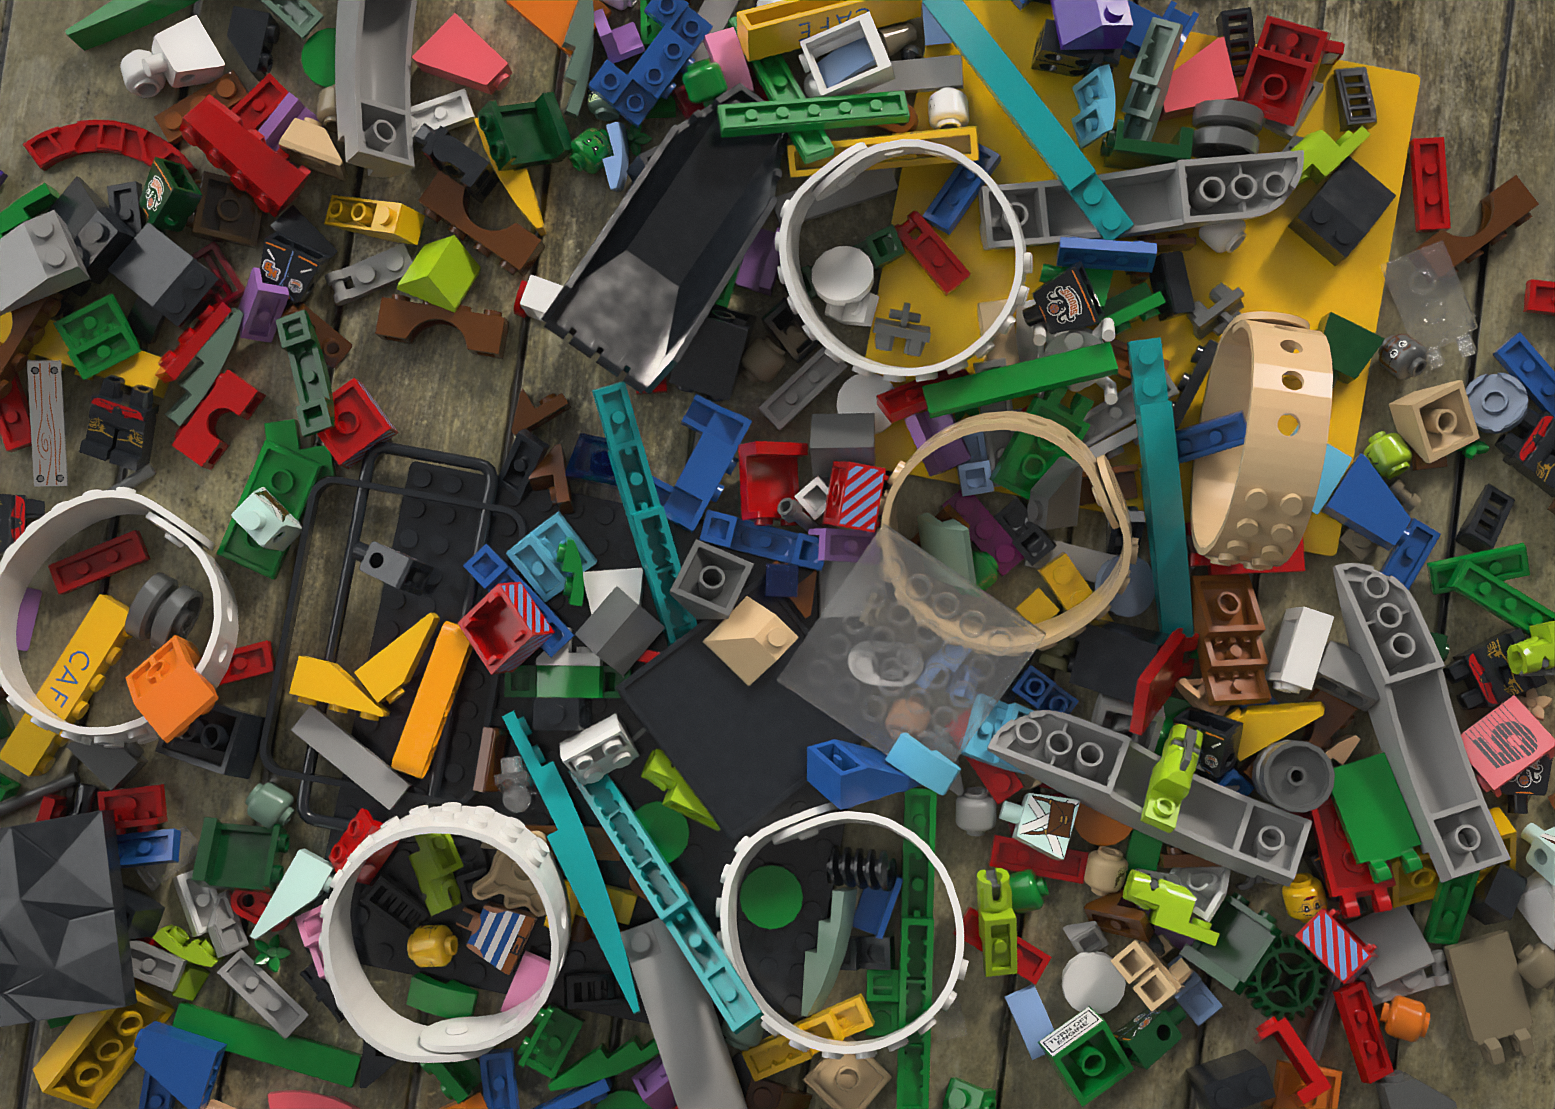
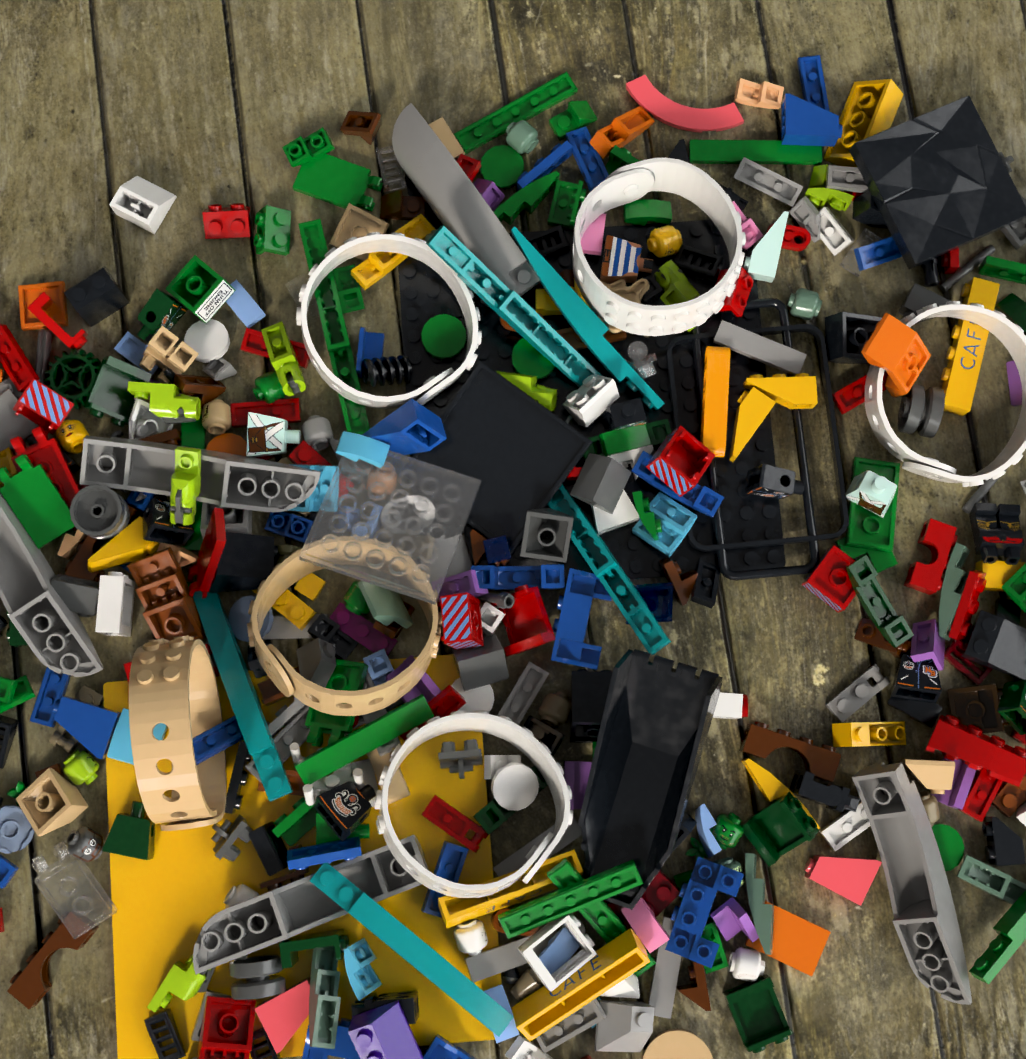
camera: 160 degrees right, 5 degrees down
red plate [48,530,151,595] -> none
red bracket [97,784,168,835] -> none
dark green panel [191,817,290,894] -> none
green plant [254,934,291,973] -> none
reddish brown arch [375,294,510,359] -> none
lime slope [397,235,481,313] -> none
reddish brown tile [473,727,509,792] -> none
reddish brown slope [511,388,572,437] -> none
green head [682,58,728,108] -> none
tan slope [703,596,798,686] -> none
sand green slope [801,887,857,1017] -> none
black slope [840,936,895,971] -> none
black slope [1288,156,1396,266] -> none
red plate [1409,137,1451,233] -> none

